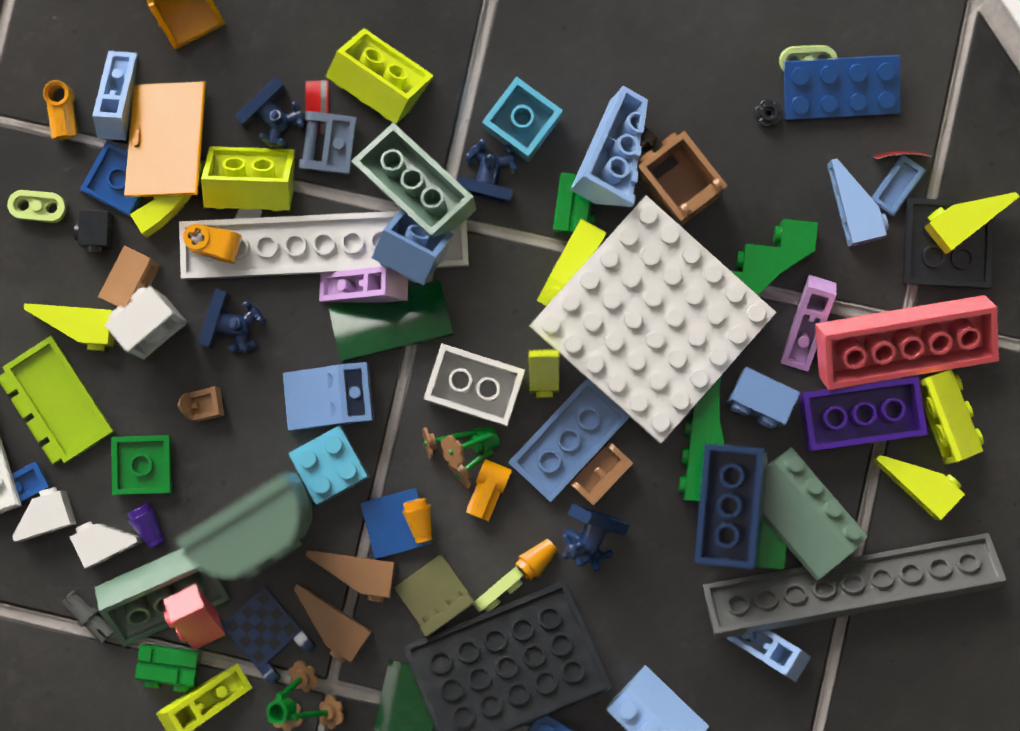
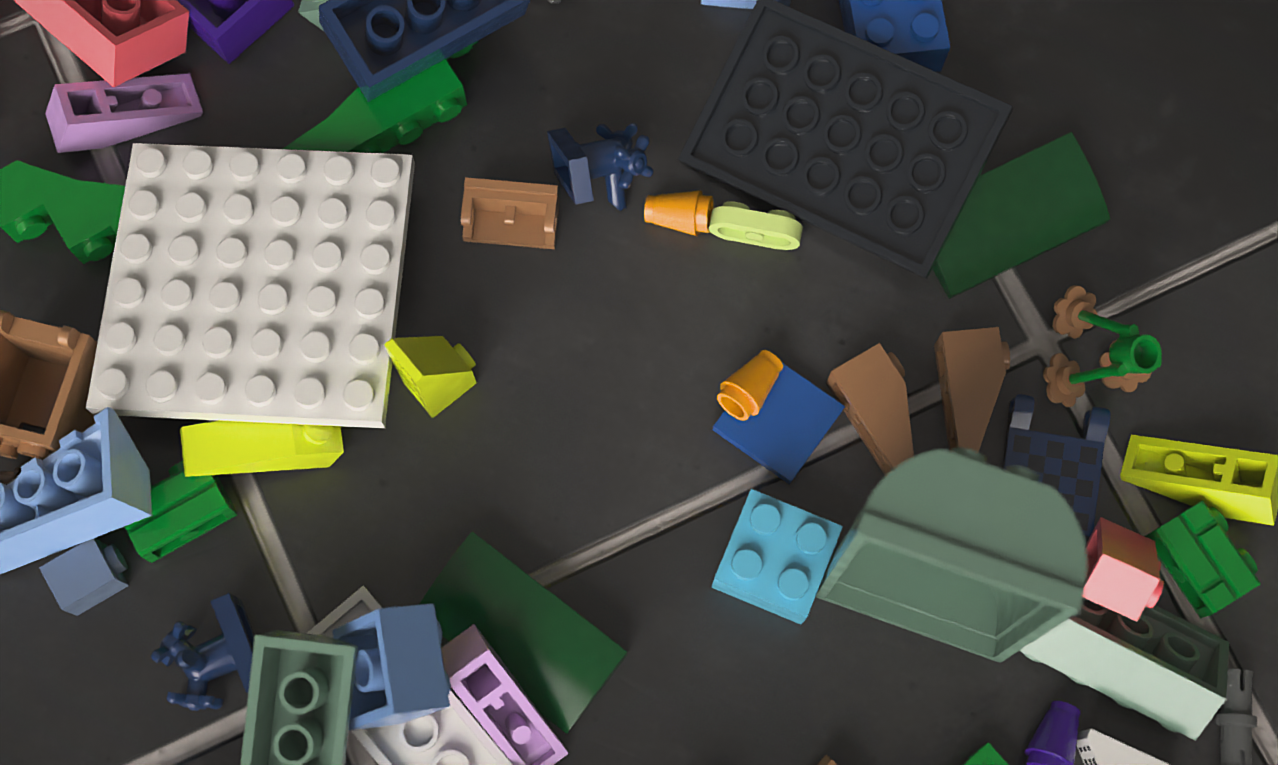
camera: 135 degrees left, 10 degrees down
medium blue slope [283,362,375,431] -> none
olive bracket [395,555,475,637] -> none
plant [422,425,500,489] -> none
white brick [424,343,525,427] -> none
light orange piece [466,459,512,521] -> none
medium azure brick [482,76,563,163] -> none
medium blue plate [508,378,629,502] -> none
medium blue brick [726,367,800,430] -> none
none -> sand blue brick [39,538,129,616]

